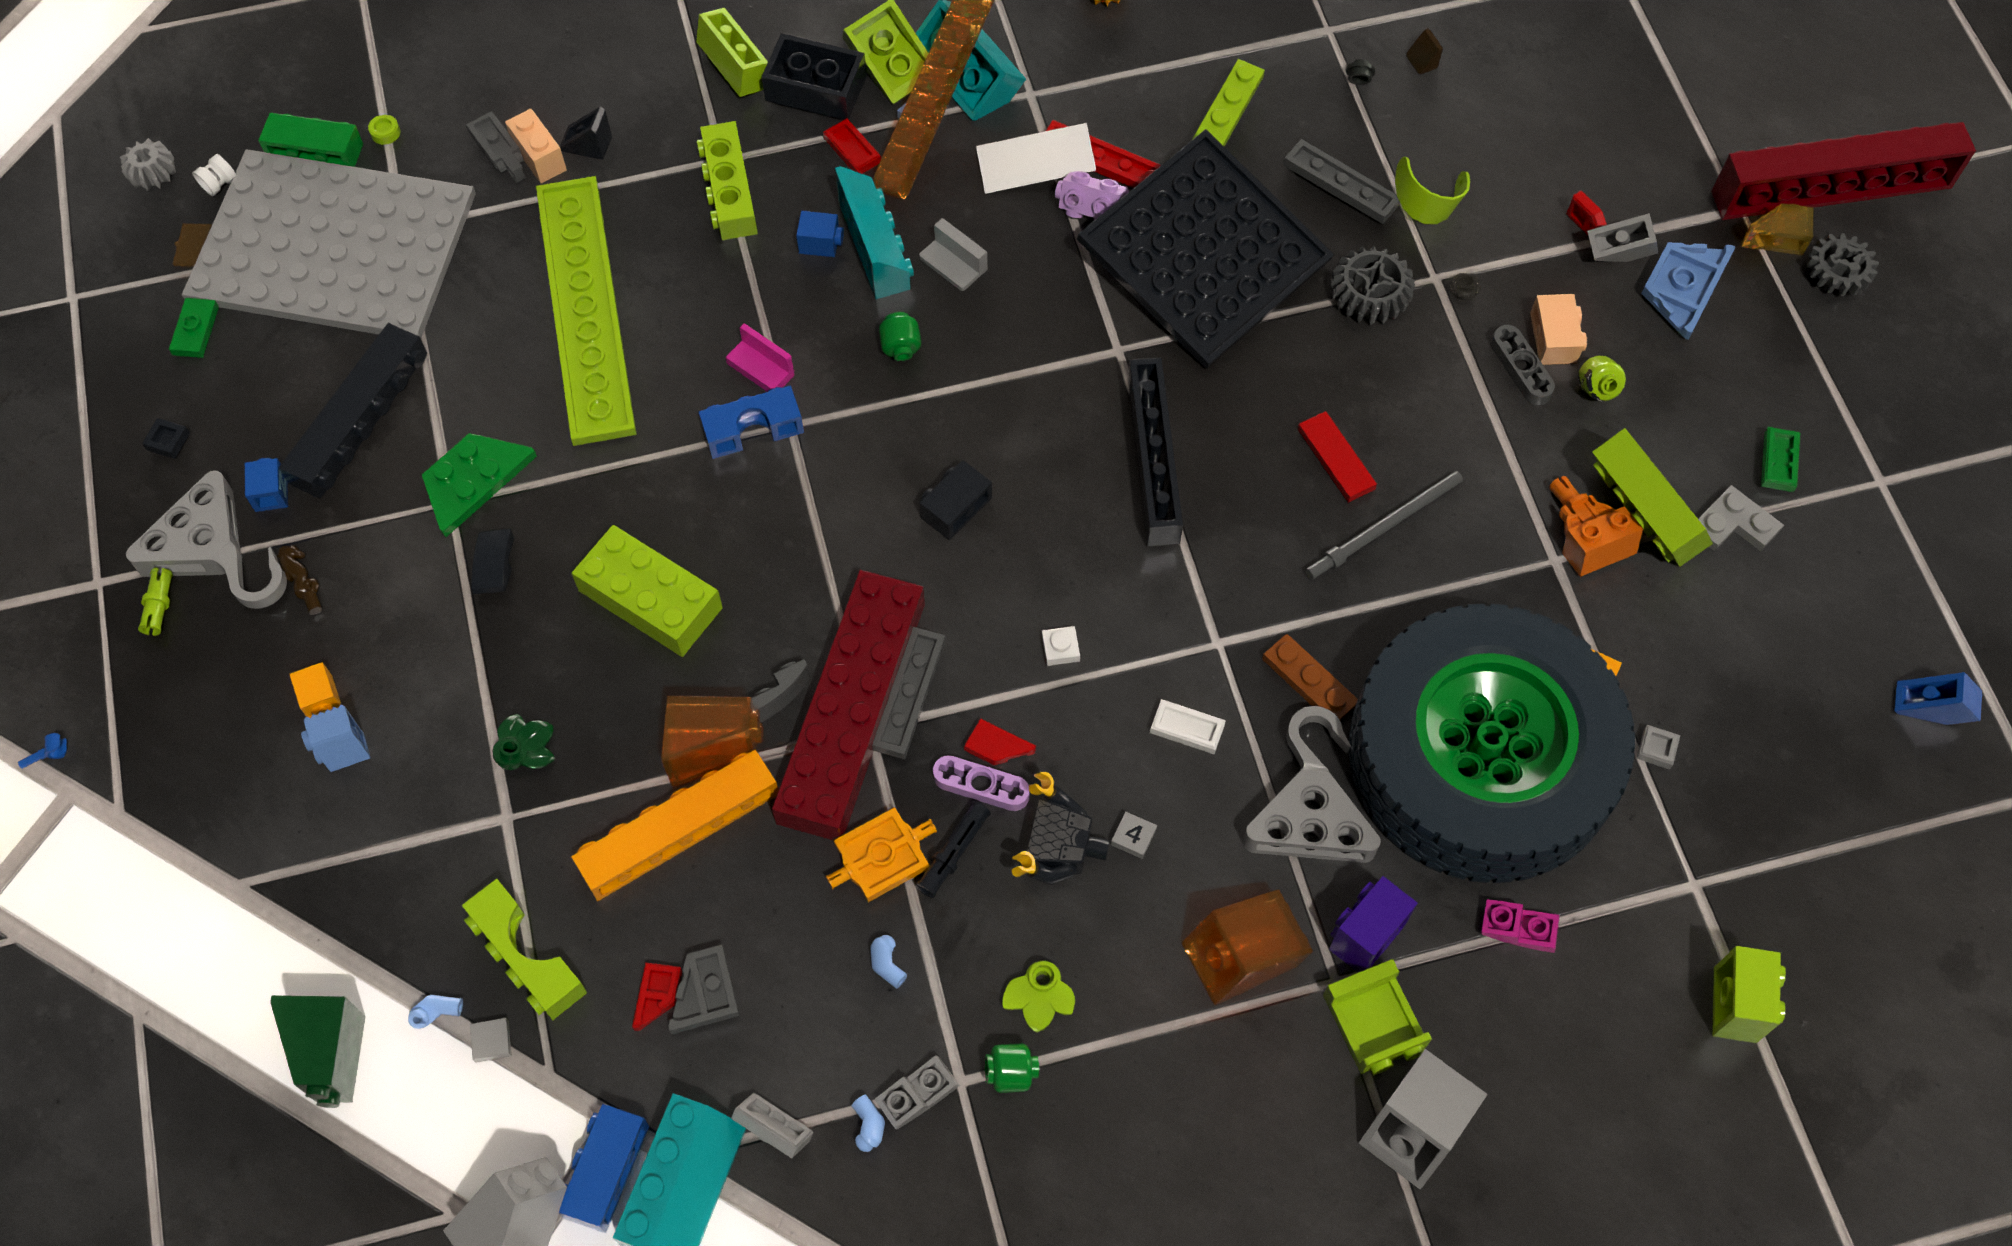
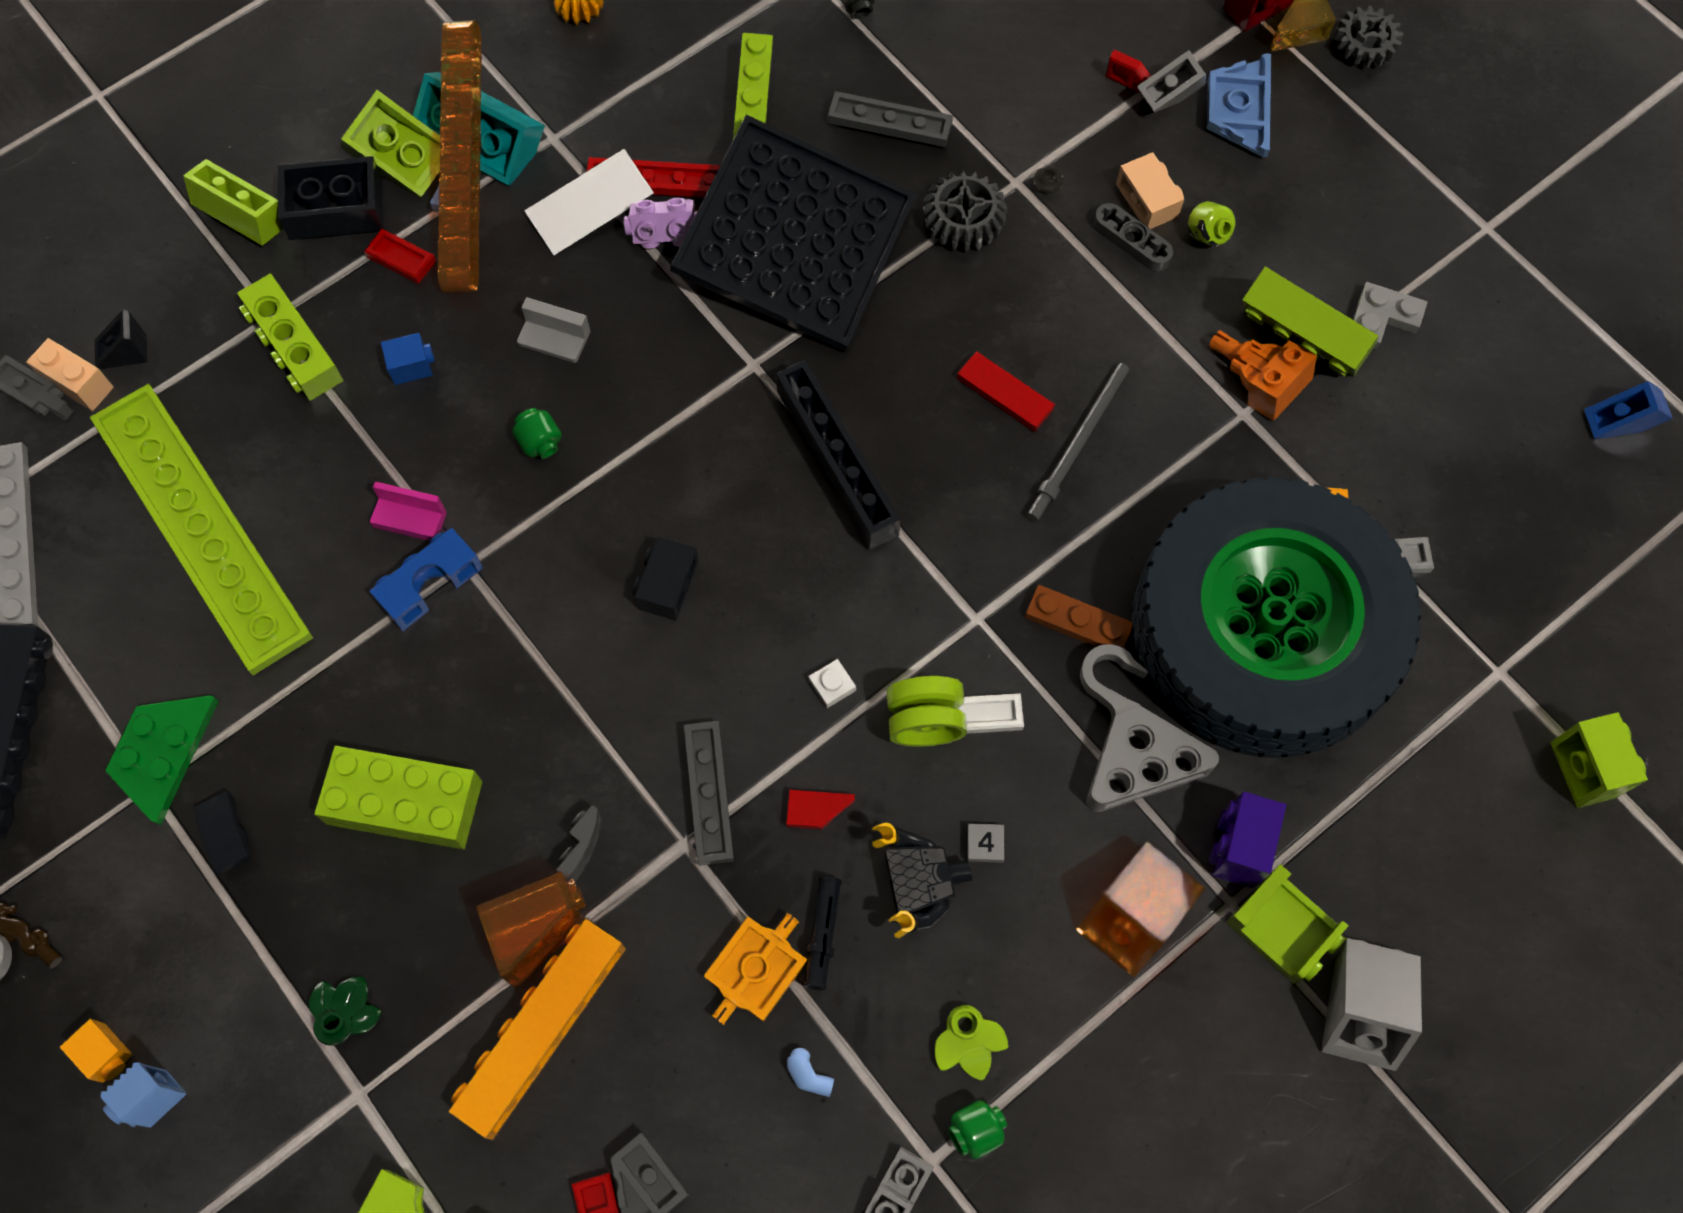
camera: 25 degrees left, 5 degrees up
dark red brick [772,570,925,841] -> none
teal slope [835,166,914,299] -> none
lavender beam [933,756,1029,811] -> none
lime piece [1395,157,1470,224] -> none
dark pink slope [1482,899,1560,953] -> none
green plate [1761,427,1800,492] -> none
none -> lime wheel [886,676,967,747]

